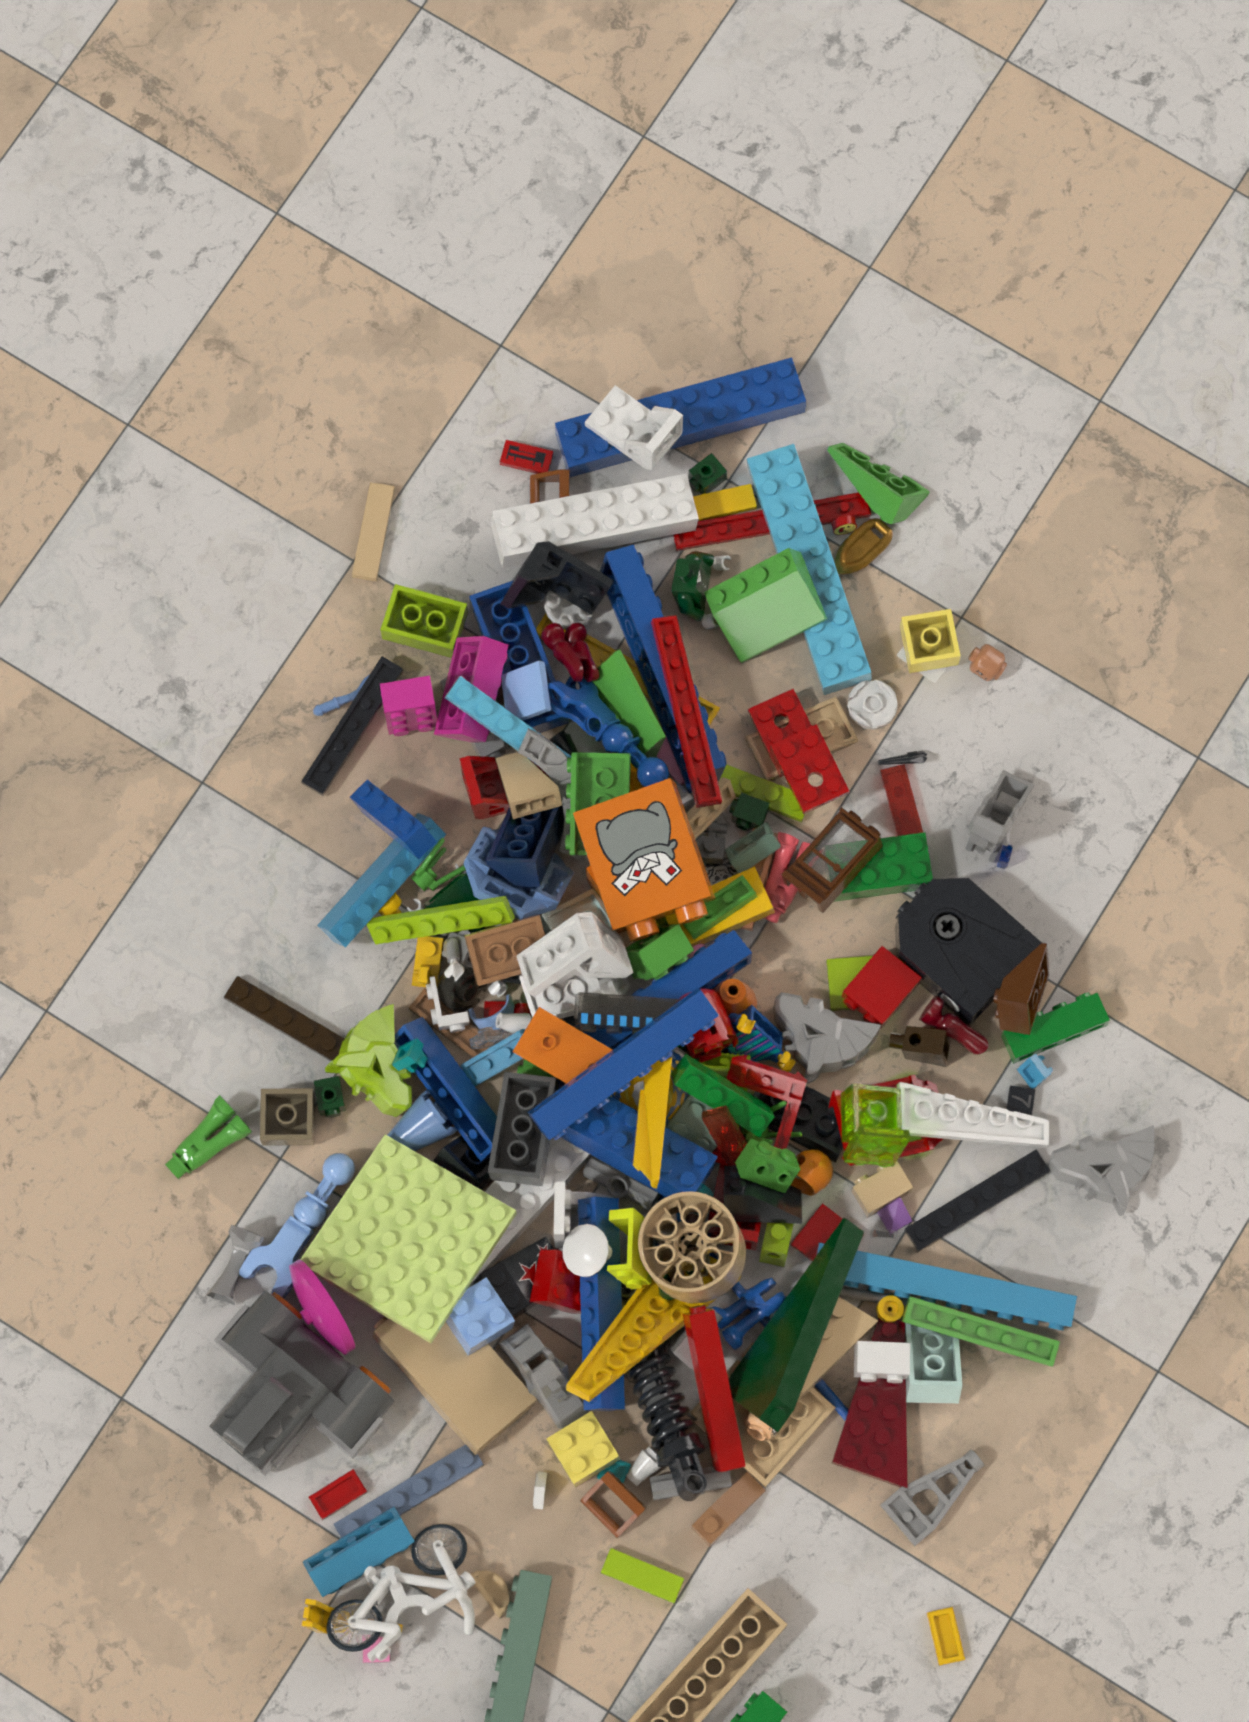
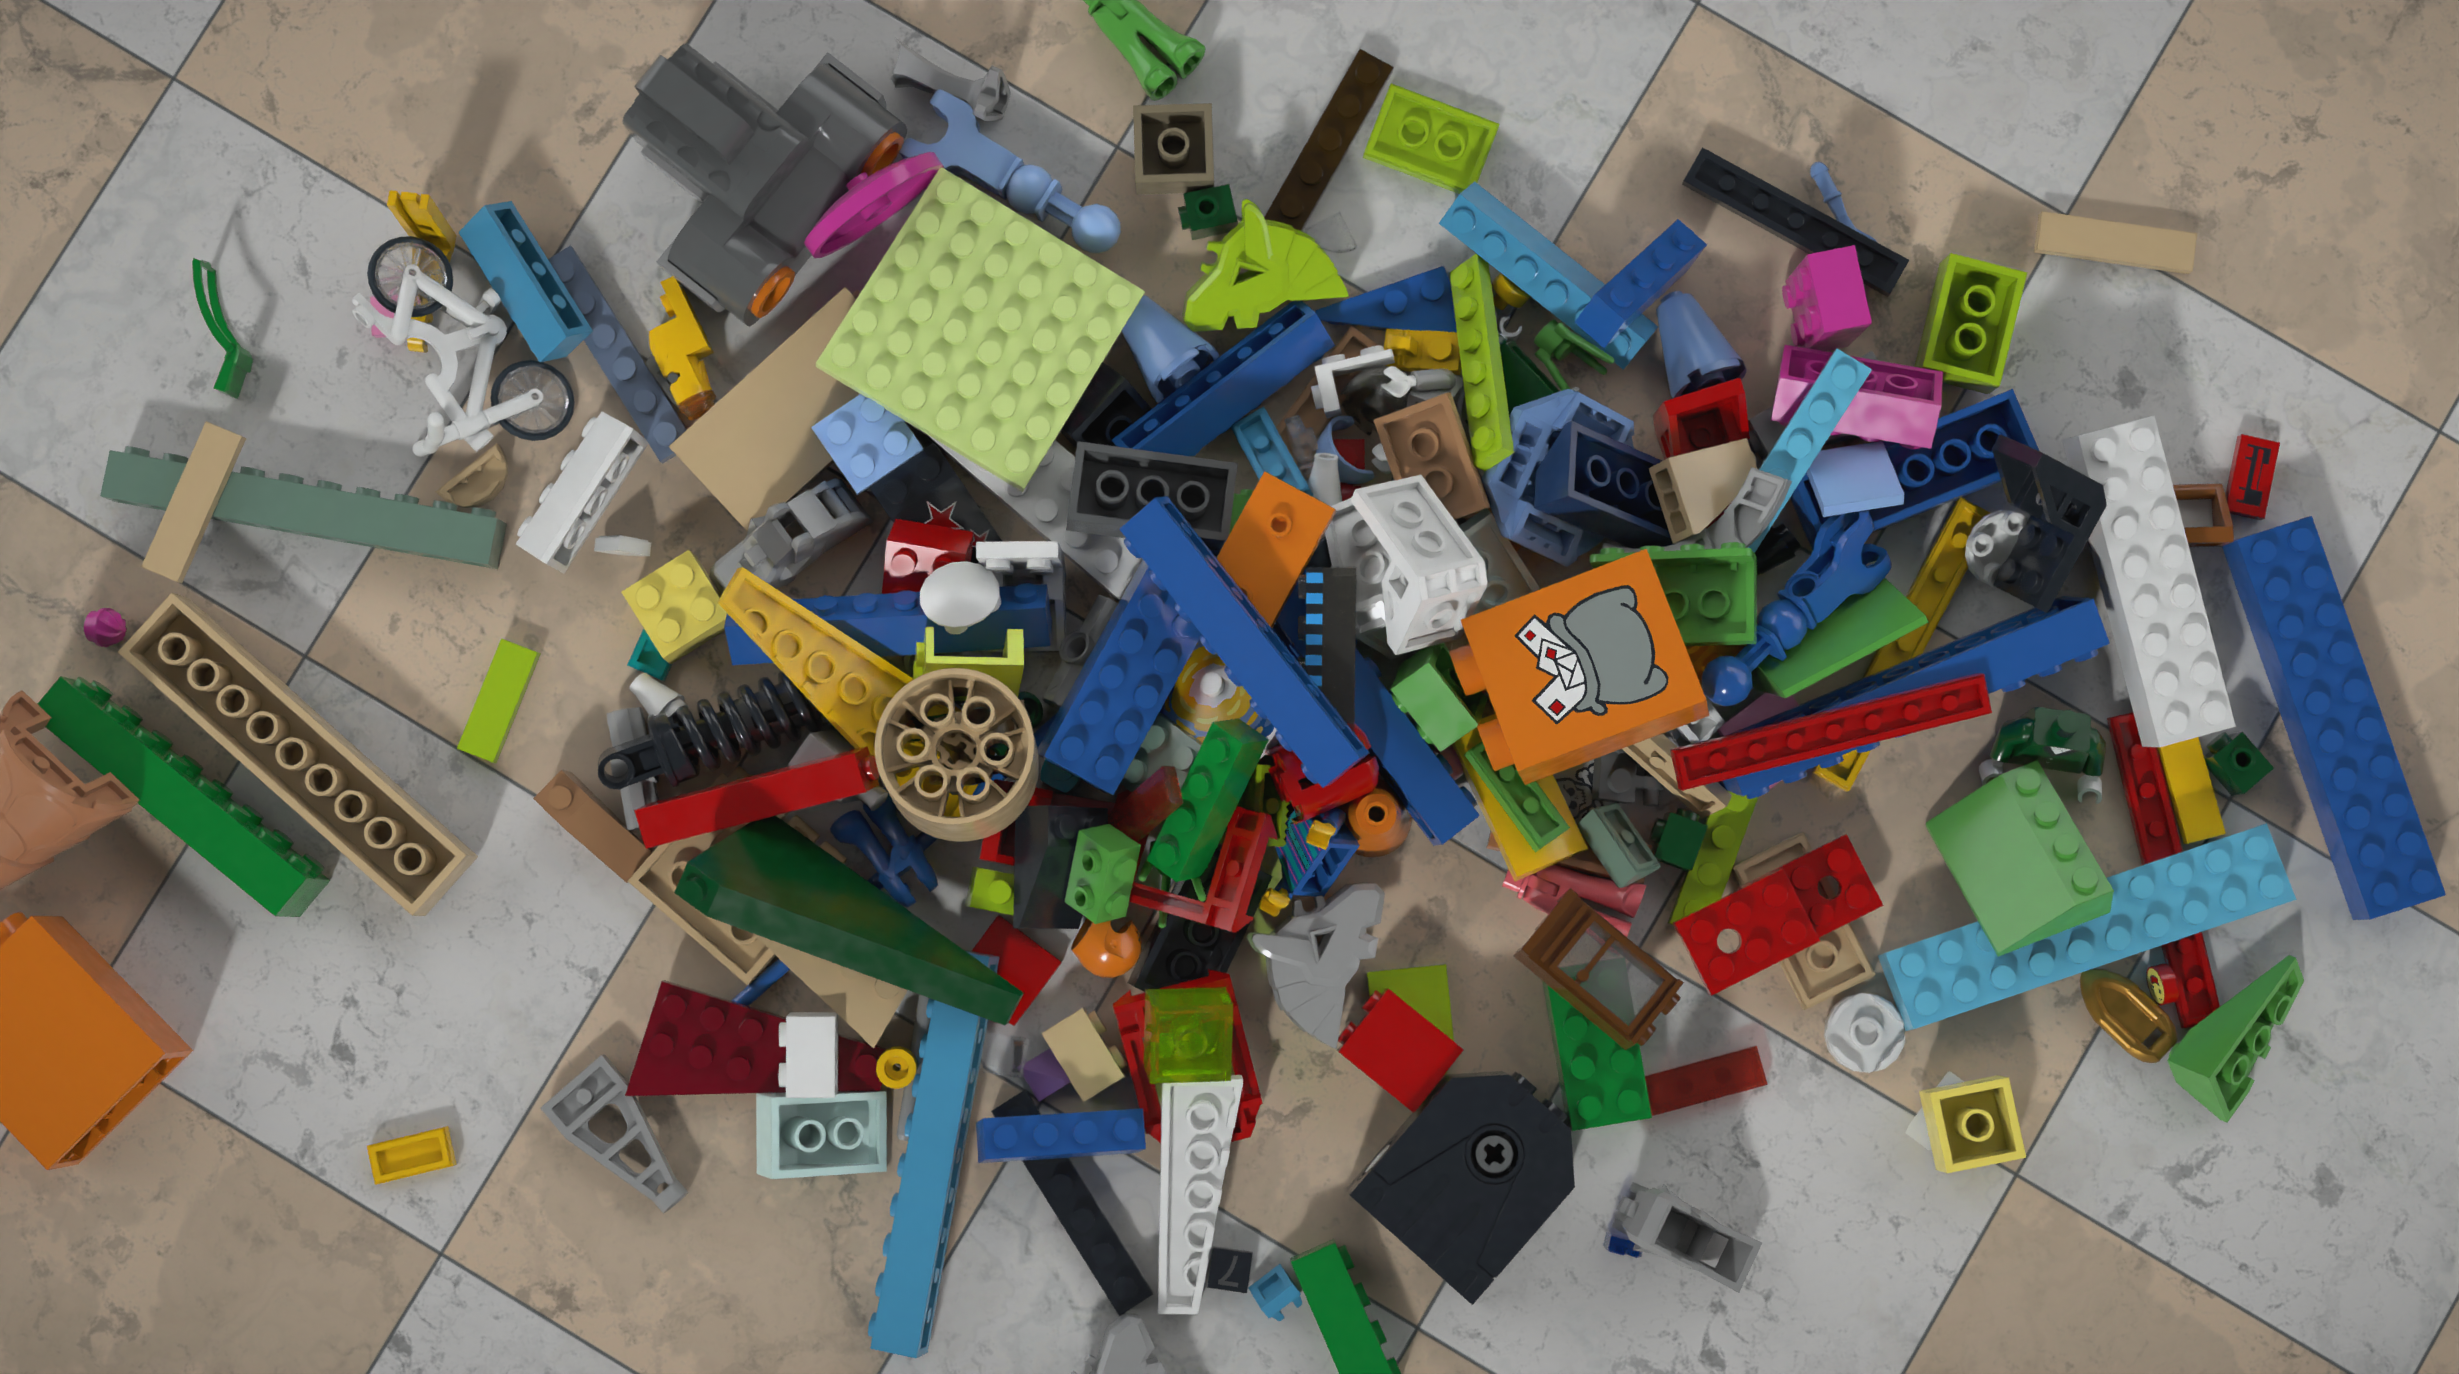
camera: 90 degrees right, 10 degrees up
red tile [308,1469,367,1520] -> none
teal tile [392,1038,427,1073] -> none
dark red piece [541,622,599,682] -> none
dark orange tile [580,1470,647,1538] -> none
white bracket [585,385,683,470] -> none
yellow wedge [633,1057,672,1189] -> none
clear neon green plate [843,1126,910,1167] -> none
black piece [878,751,927,765] -> none
dark brown torso [889,1026,951,1067] -> none
bright green plate [902,1296,1060,1367] -> none
dark red piece [919,995,988,1055] -> none
nougat head [968,644,1007,681] -> none
reddish brown slope [994,943,1050,1035] -> none
none -> white slope [516,411,648,574]
none -> yellow plate [646,276,716,420]
none -> blue brick [976,1108,1146,1163]
none -> blue wing [1315,266,1457,332]
none -> lime tile [1363,83,1500,194]
none -> medium blue cone [1656,291,1747,399]

